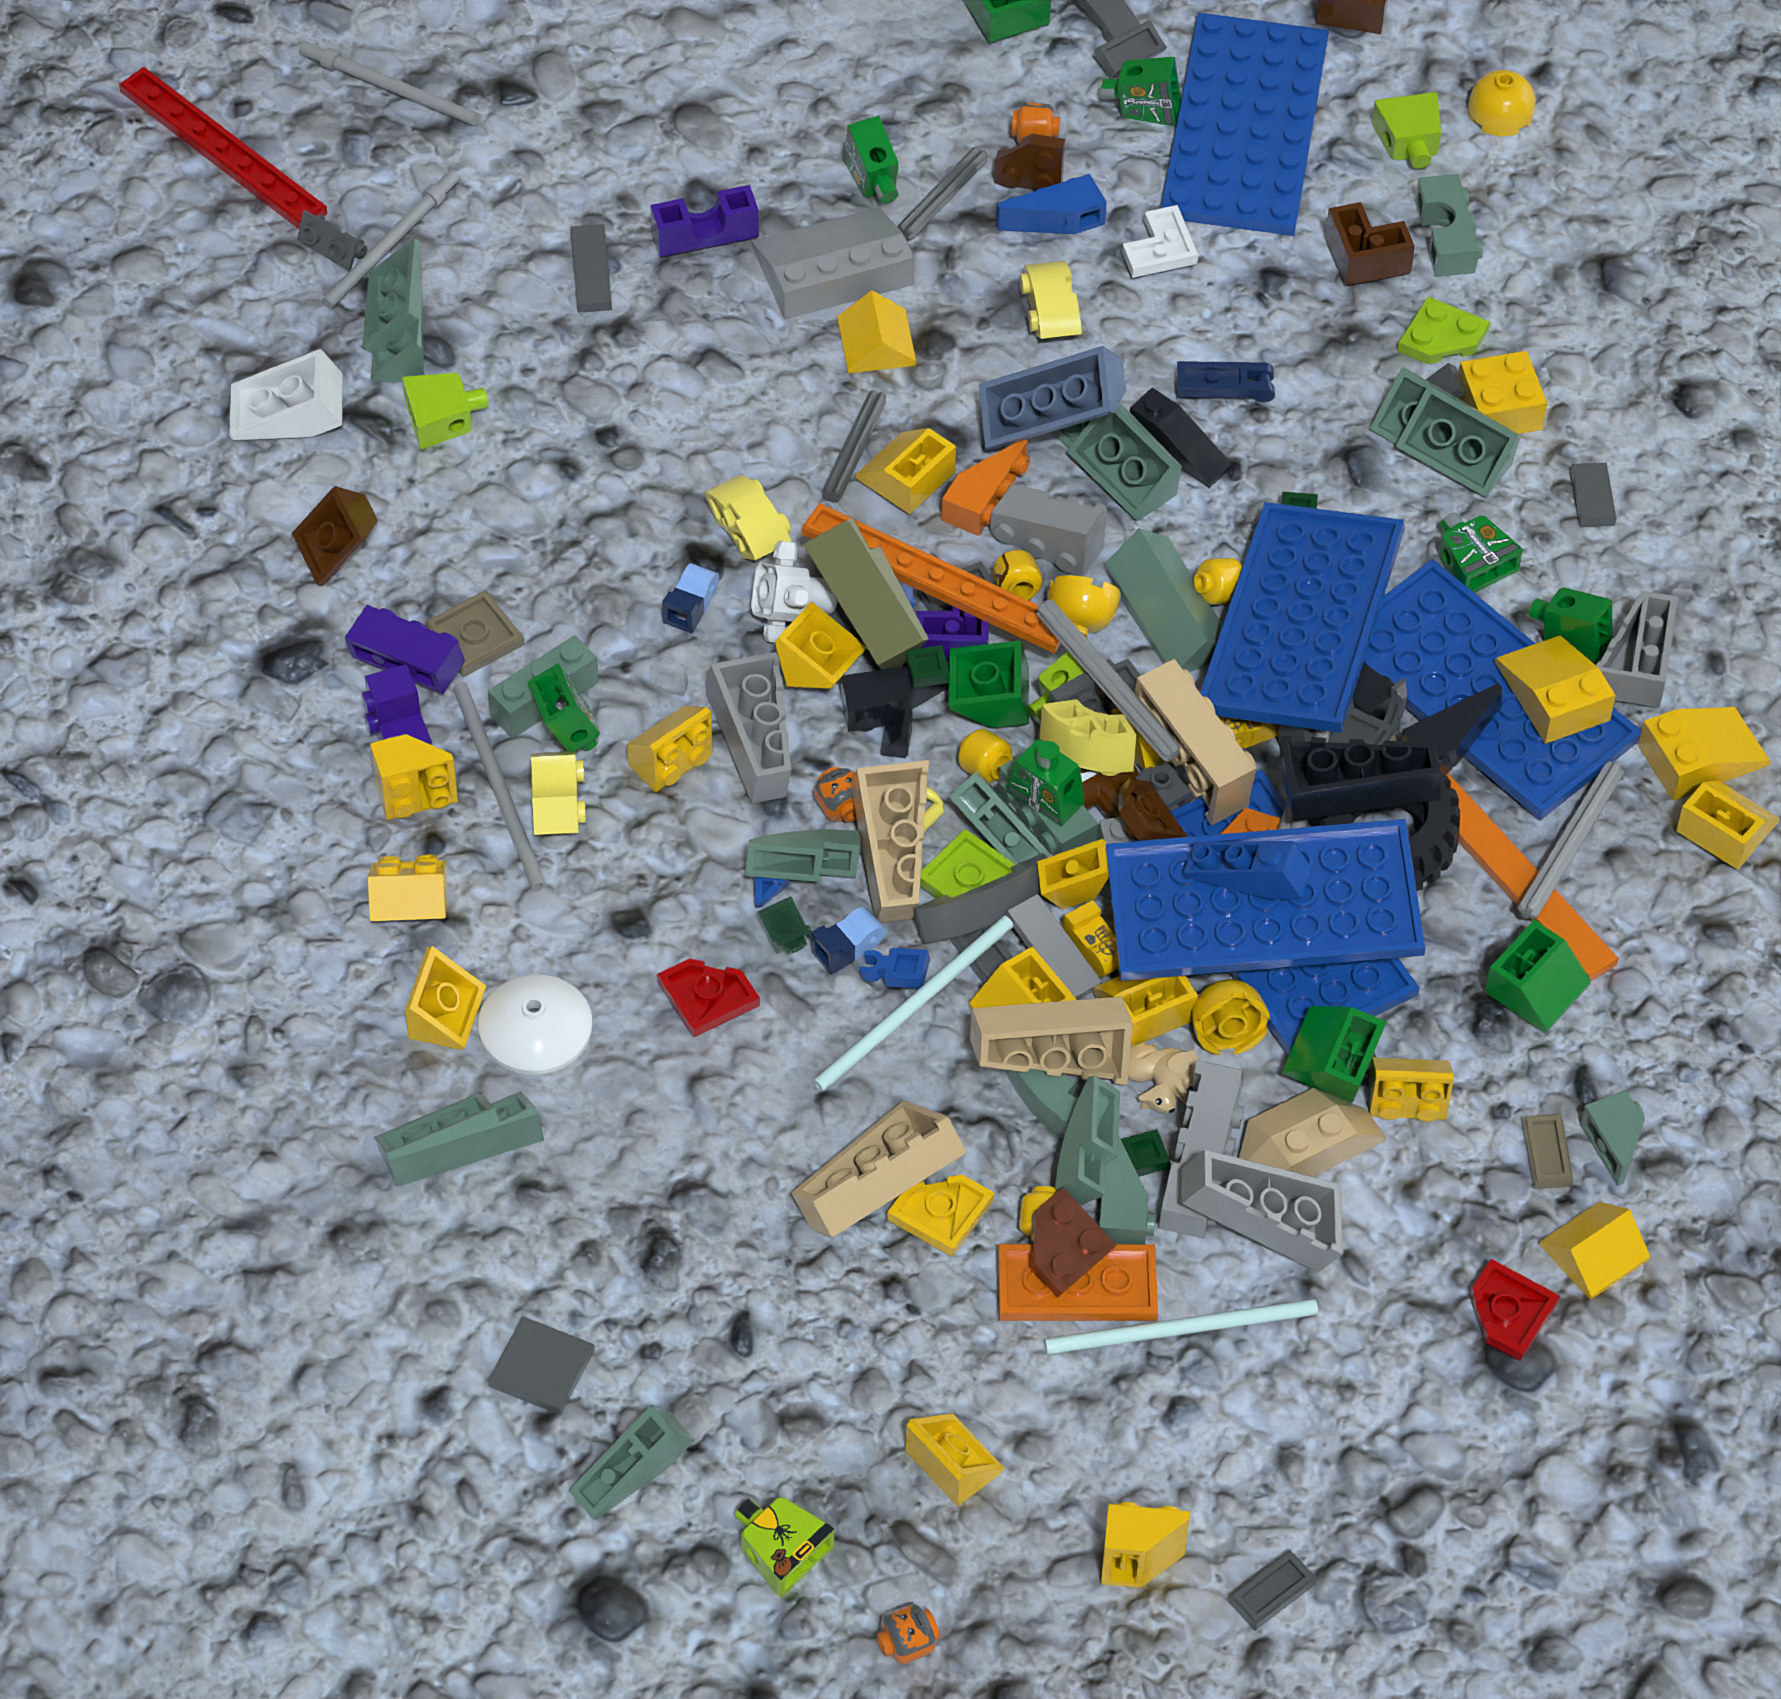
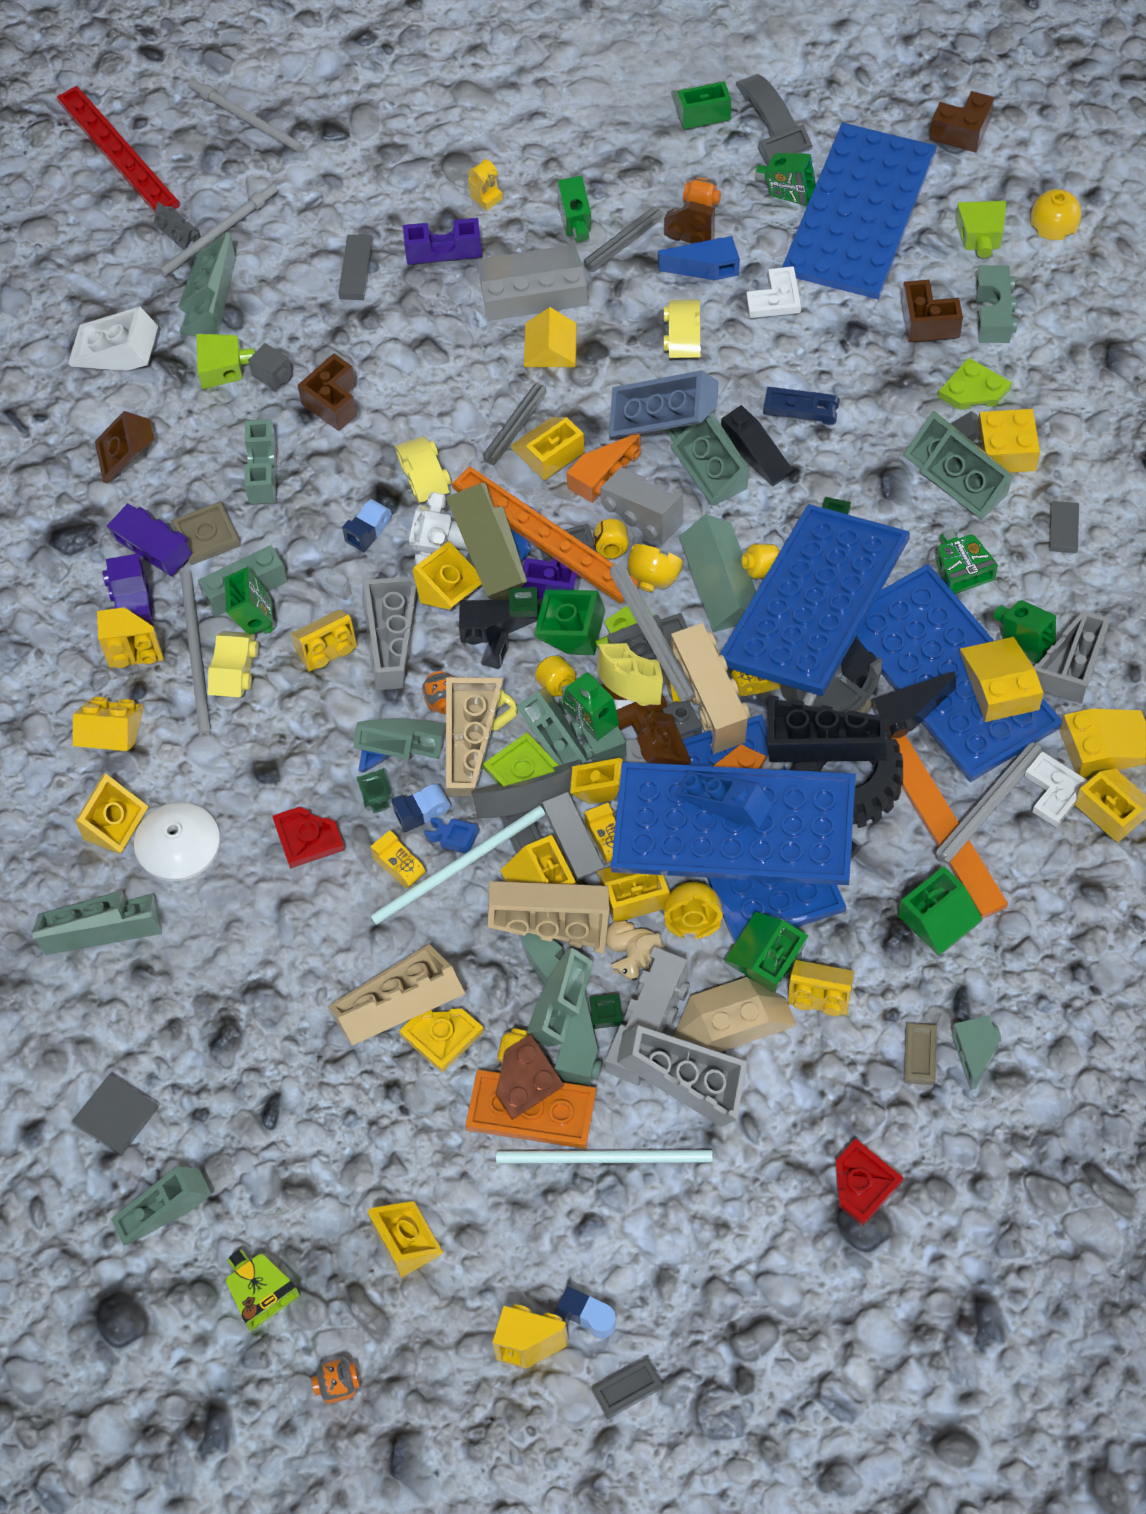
camera: 15 degrees right, 5 degrees up
yellow slope [1539,1201,1650,1300] -> none
none -> sand green arch [244,419,276,504]
none -> dark grey brick [248,343,292,390]
none -> reddish brown brick [297,353,357,431]
none -> yellow leg [370,830,426,888]
none -> yellow leg [468,159,503,211]
none -> leg [554,1286,616,1338]
none -> white plate [1024,752,1088,828]

